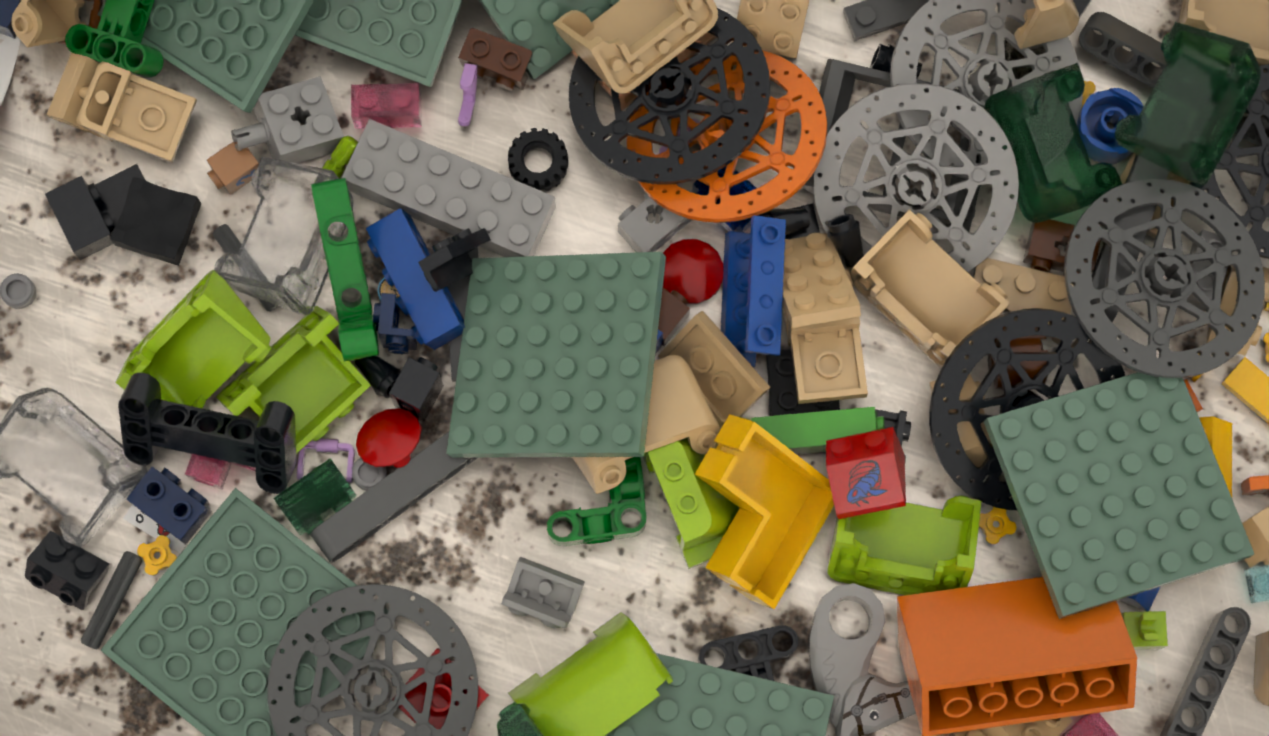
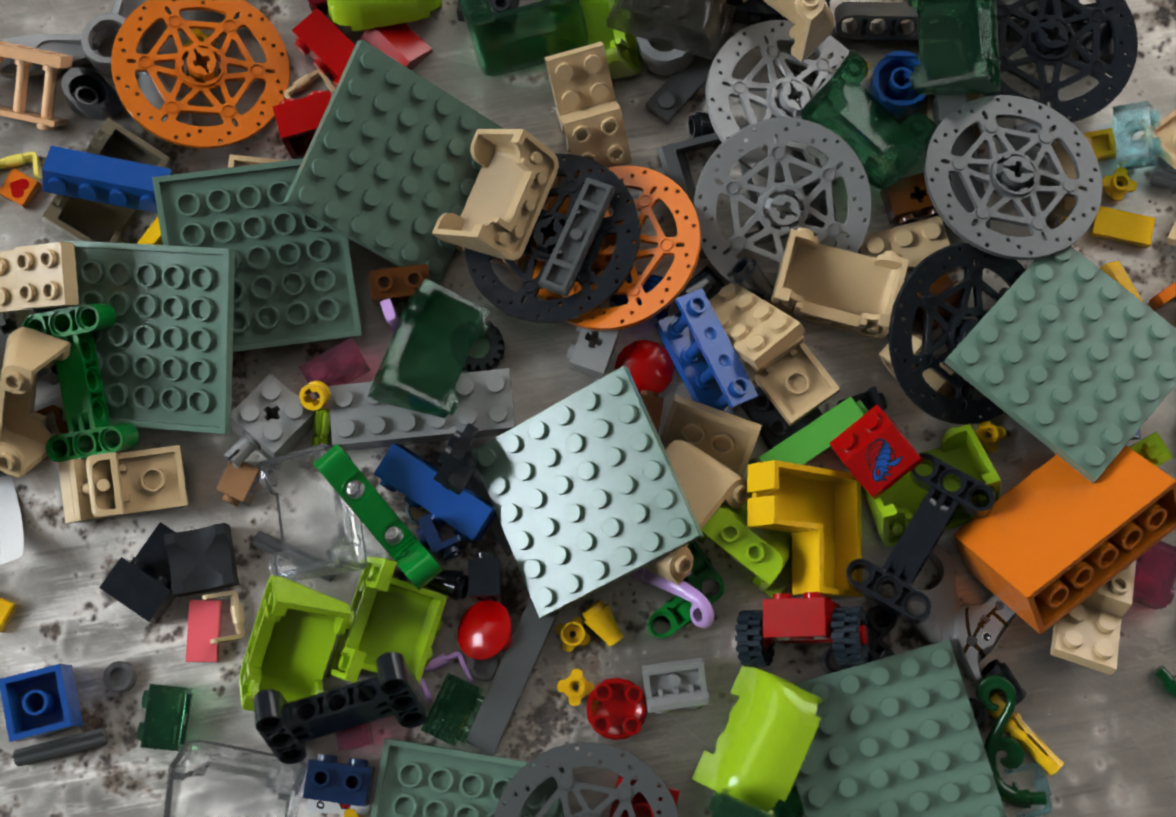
camera: 25 degrees left, 0 degrees up
none -> clear green brick [137,684,193,751]
none -> coral tile [186,600,222,662]
none -> tan piece [202,590,246,645]
none -> yellow bush [299,380,331,411]
none -> clear green windscreen [368,278,490,418]
none -> dark grey plate [538,177,616,297]
none -> yellow plate [555,617,590,652]
none -> yellow plate [557,668,594,706]
none -> yellow cone [581,599,624,647]
none -> red dish [586,677,647,740]
none -> lavender plant [630,568,714,628]
none -> brick [735,592,870,667]
none -> black beam [846,453,995,624]

